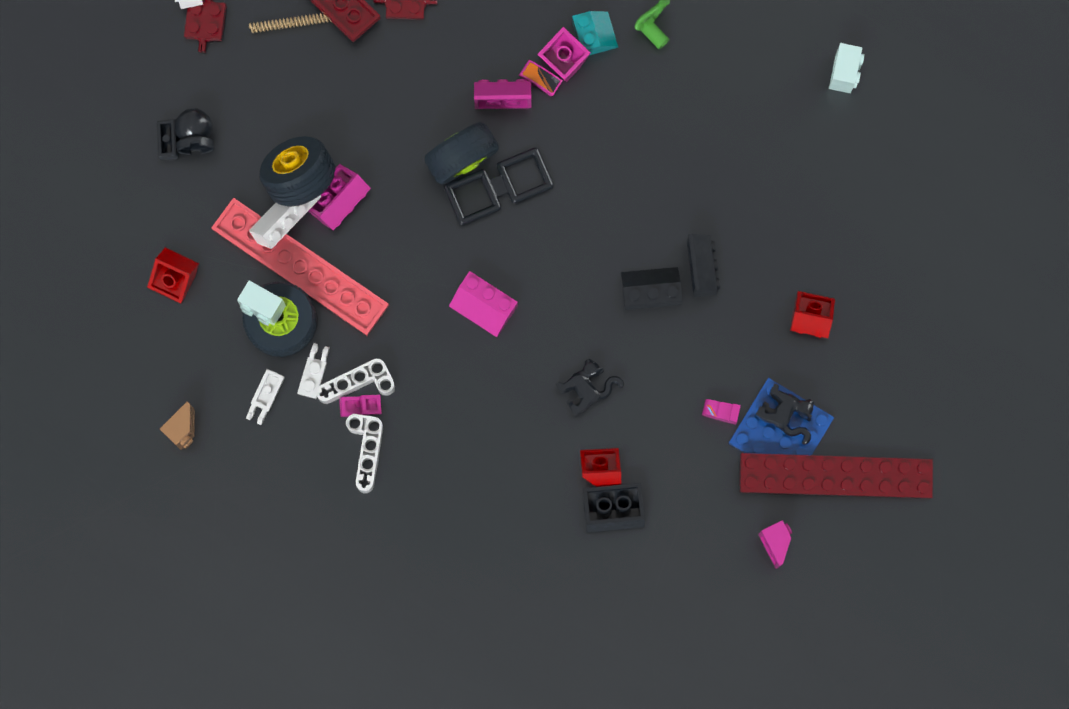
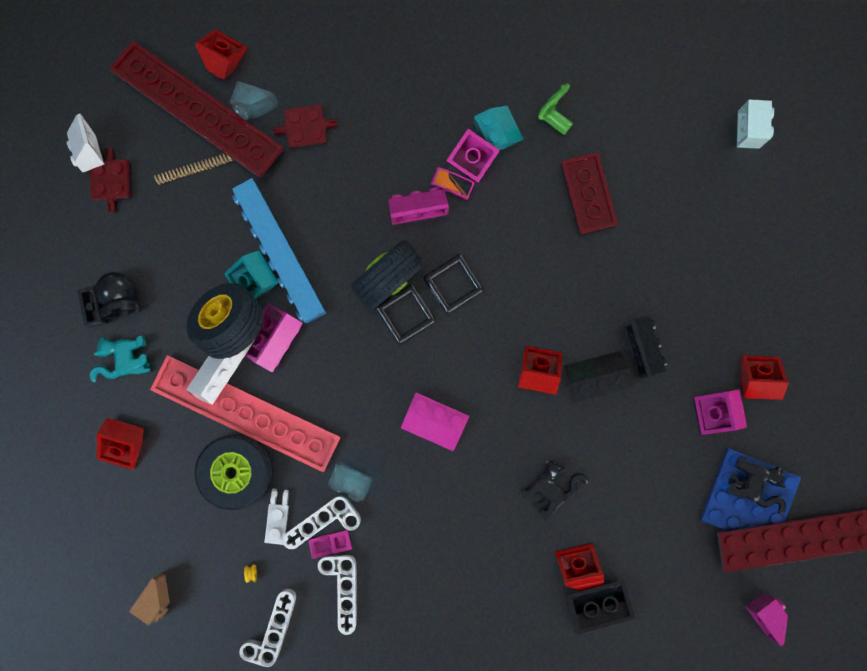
camera: 10 degrees left, 5 degrees up
light aqua brick [237,281,286,326] -> none
white hinge [246,369,285,425] -> none
dark pink leg [702,399,741,425] -> none
none -> teal animal [89,335,151,382]
none -> teal slope [224,250,279,299]
none -> dark azure brick [232,178,326,324]
none -> white beam [239,588,297,667]
none -> yellow bush [244,564,257,583]
none -> clear light blue slope [328,462,374,502]
none -> red slope [518,345,563,395]
none -> dark red plate [561,152,618,235]
none -> dark pink slope [694,389,747,435]

